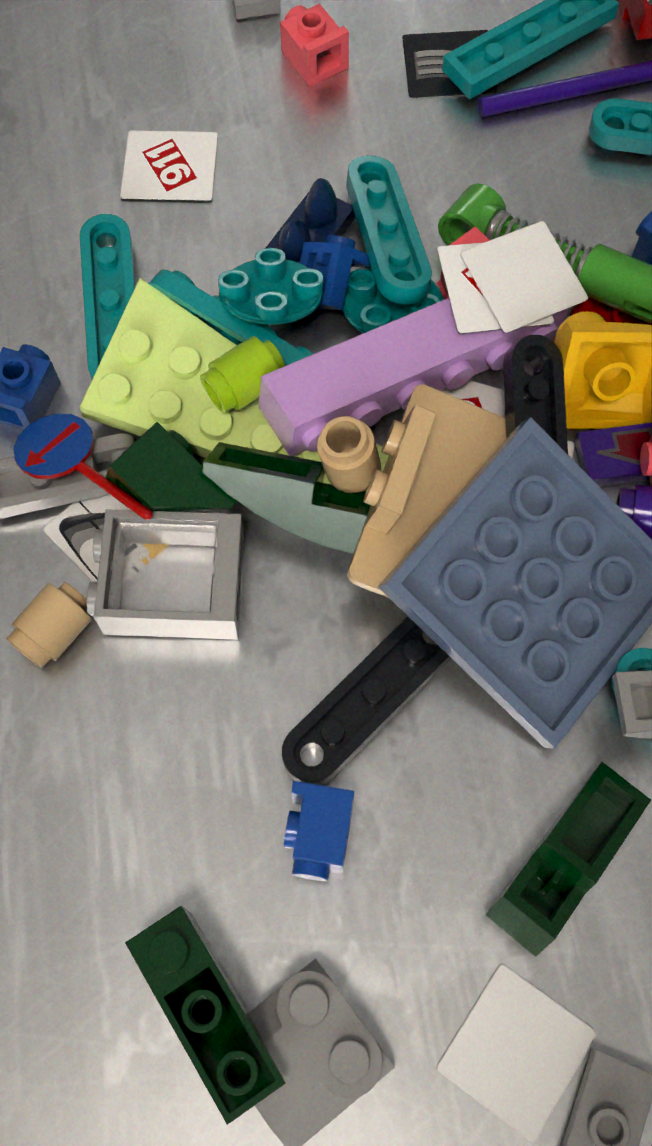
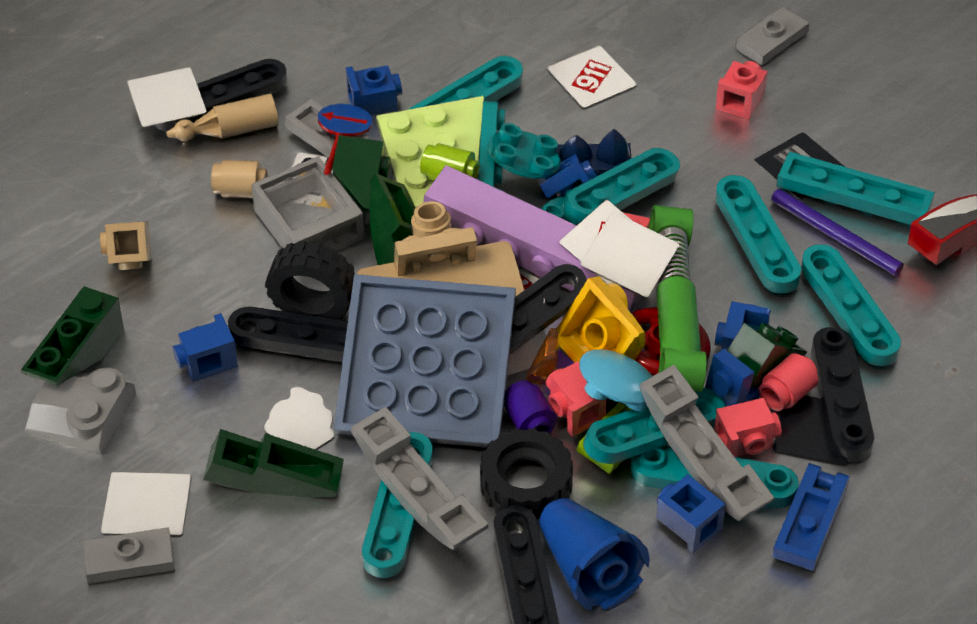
camera: 55 degrees right, 20 degrees down
none -> tan brick [100,221,152,270]
none -> white sticker [264,387,334,449]
none -> black tyre [265,241,355,320]
none -> clear orange slope [526,328,559,385]
none -> teal plate [715,175,801,293]

